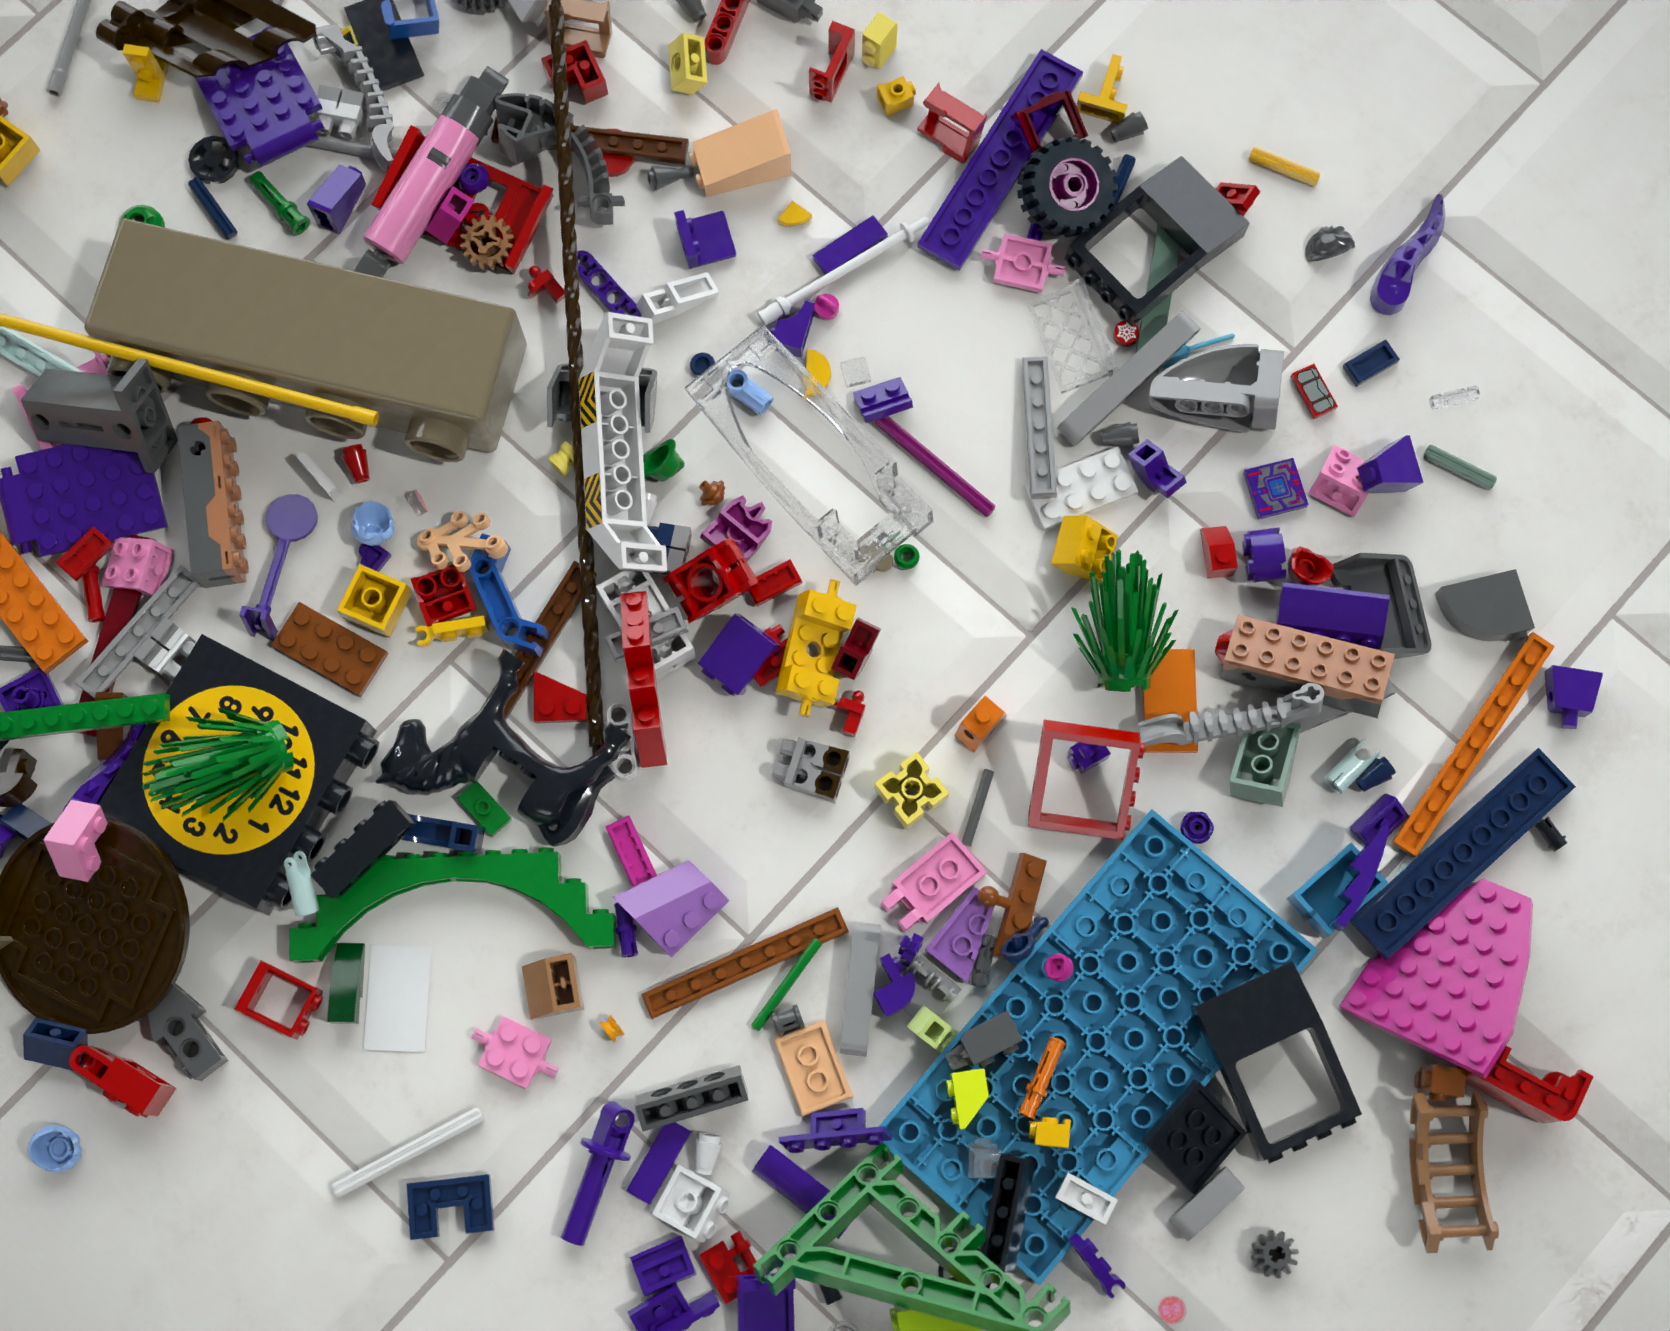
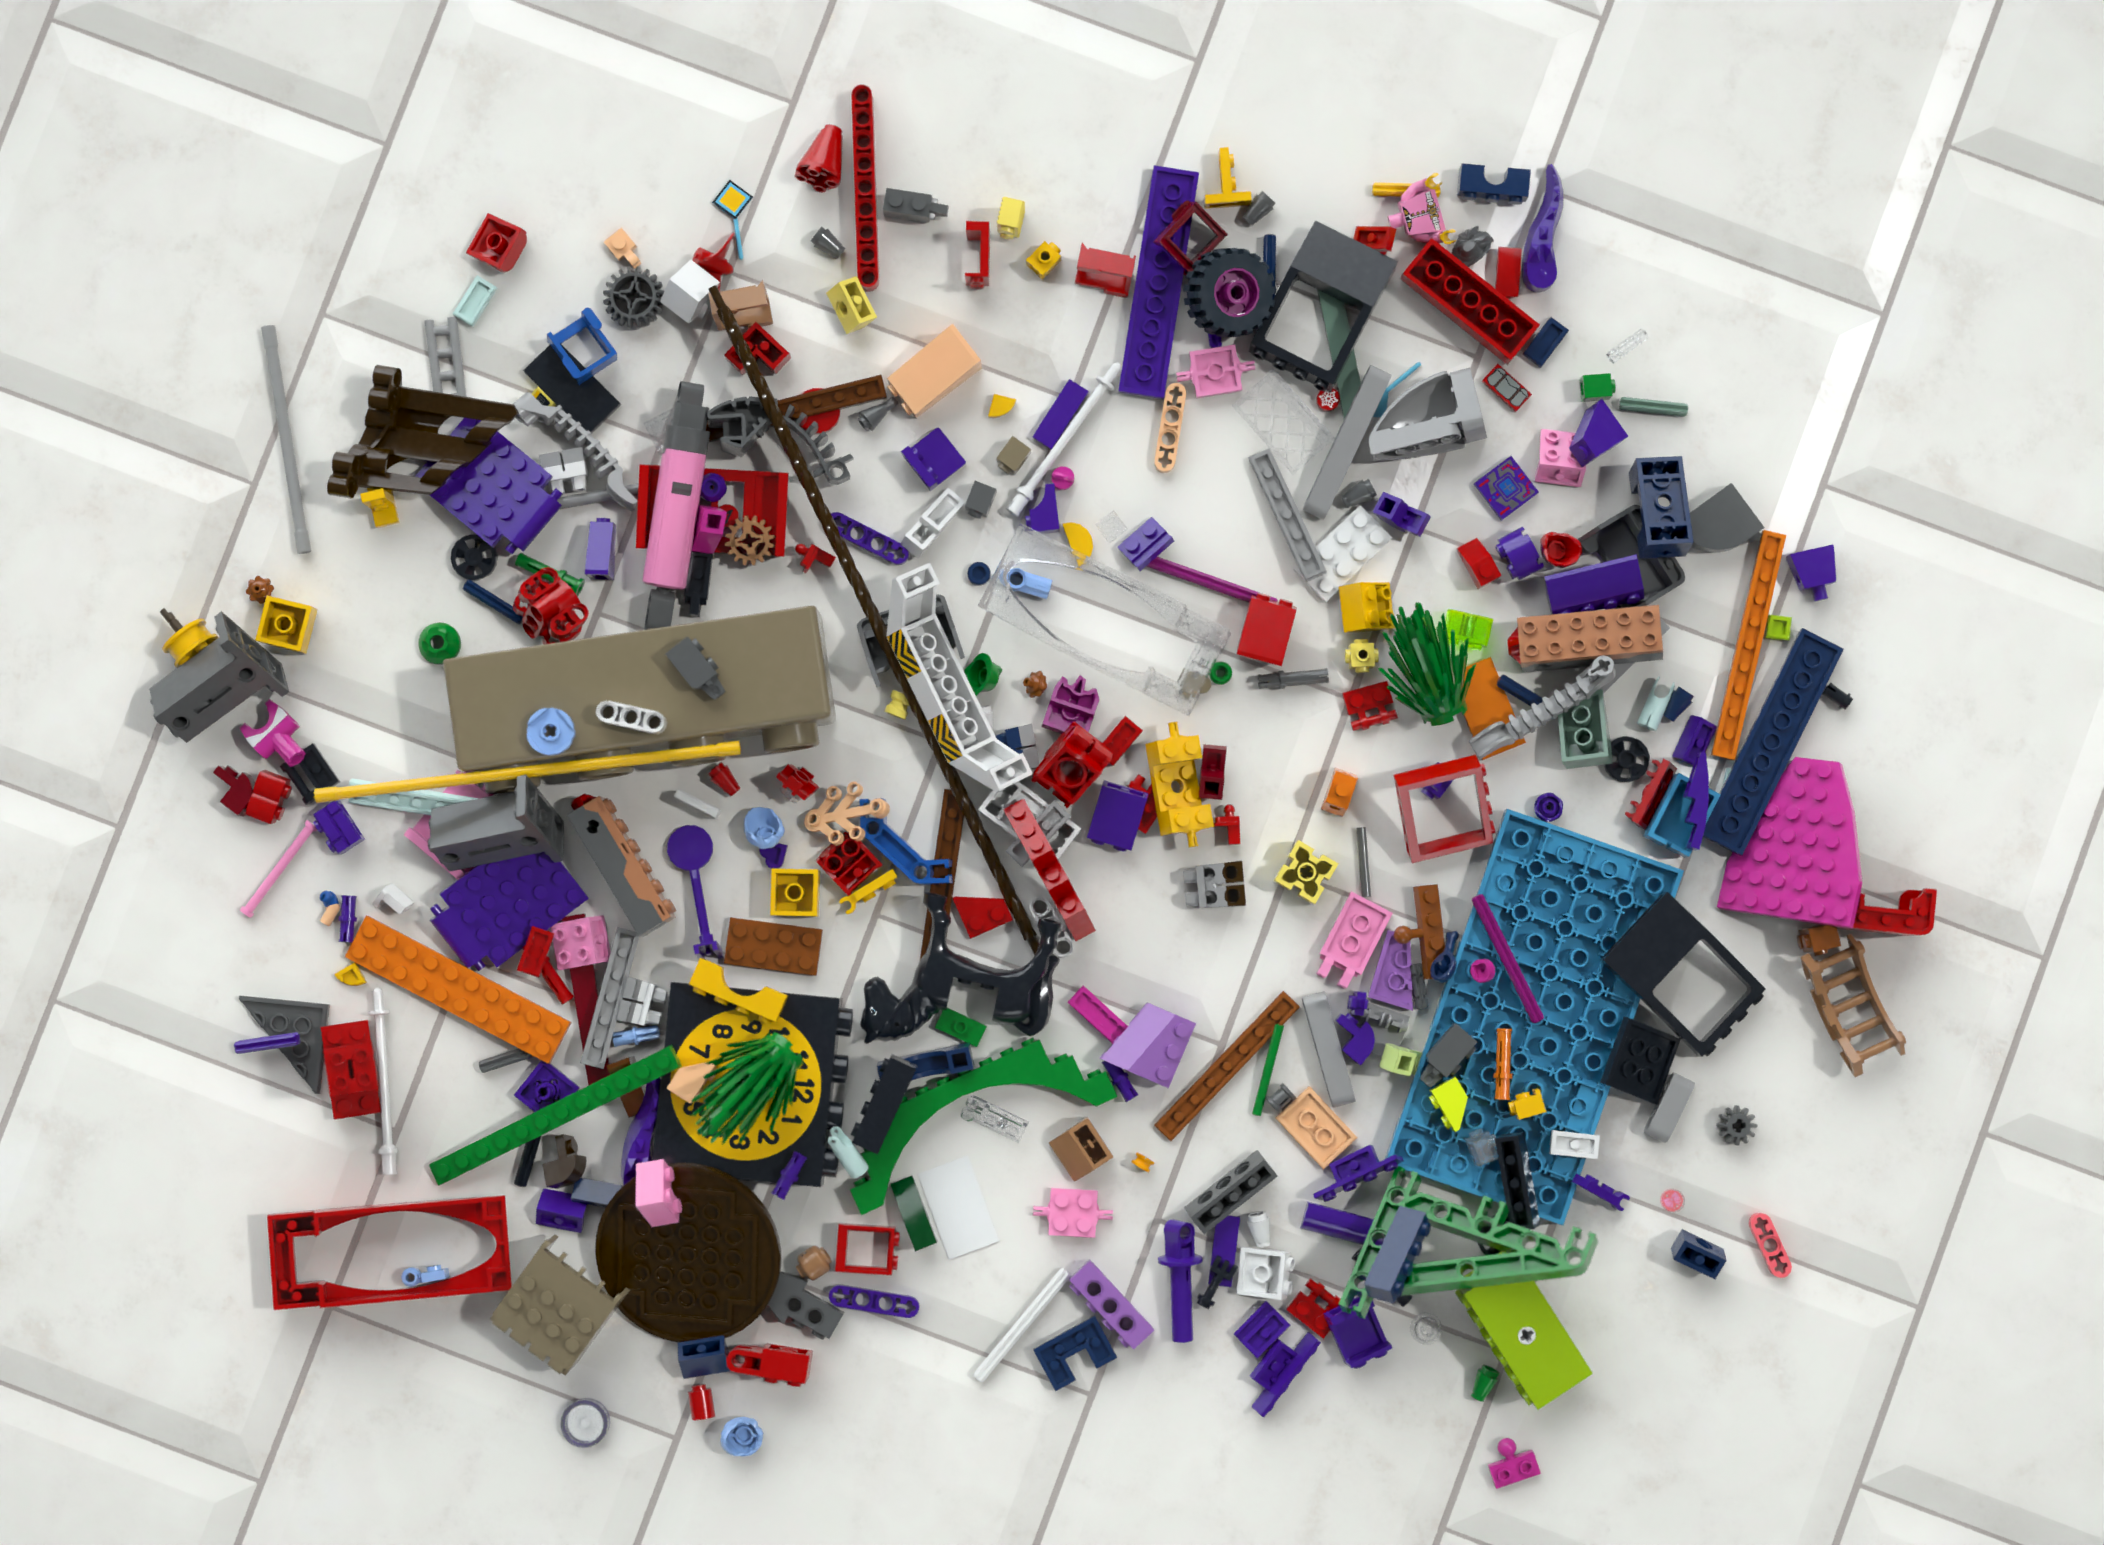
camera: 20 degrees left, 10 degrees up
none -> red piece [513,567,589,645]
none -> light blue plate [527,708,576,756]
none -> white beam [596,701,667,734]
none -> light blue axle [613,1025,660,1047]
none -> dark grey hinge [665,636,726,700]
none -> light nougat slope [667,1062,717,1104]
none -> black hinge [684,551,713,617]
none -> red brick [688,1384,715,1420]
none -> yellow arch [689,958,788,1024]
none -> dark purple pin [771,1151,807,1200]
none -> red piece [776,764,819,801]
none -> medium nougat head [796,1245,832,1281]
none -> dark purple beam [829,1284,920,1318]
none -> clear plate [960,1095,1029,1143]
none -> dark grey brick [965,481,997,519]
none -> dark tan brick [996,436,1032,475]
none -> medium lavender brick [1069,1259,1154,1350]
none -> light nougat beam [1154,383,1186,473]
none -> black hinge [1197,1255,1238,1309]
none -> red slope [1236,593,1297,666]
none -> dark grey pin [1258,668,1329,689]
none -> red plate [1342,681,1398,731]
none -> light yellow brick [1345,639,1379,673]
none -> brick [1364,1206,1431,1304]
none -> bright pink torso [1388,173,1456,244]
none -> red brick [1400,238,1540,365]
none -> clear neon green brick [1445,609,1493,651]
none -> dark blue arch [1457,163,1531,205]
none -> magenta axle [1472,894,1544,1023]
none -> red slope [1495,247,1522,297]
none -> dark blue axle [1496,675,1543,707]
none -> green brick [1579,373,1616,402]
none -> black piece [1604,736,1650,782]
none -> red plate [1625,759,1677,830]
none -> dark blue plate [1629,456,1694,559]
none -> lime tile [1765,615,1792,641]

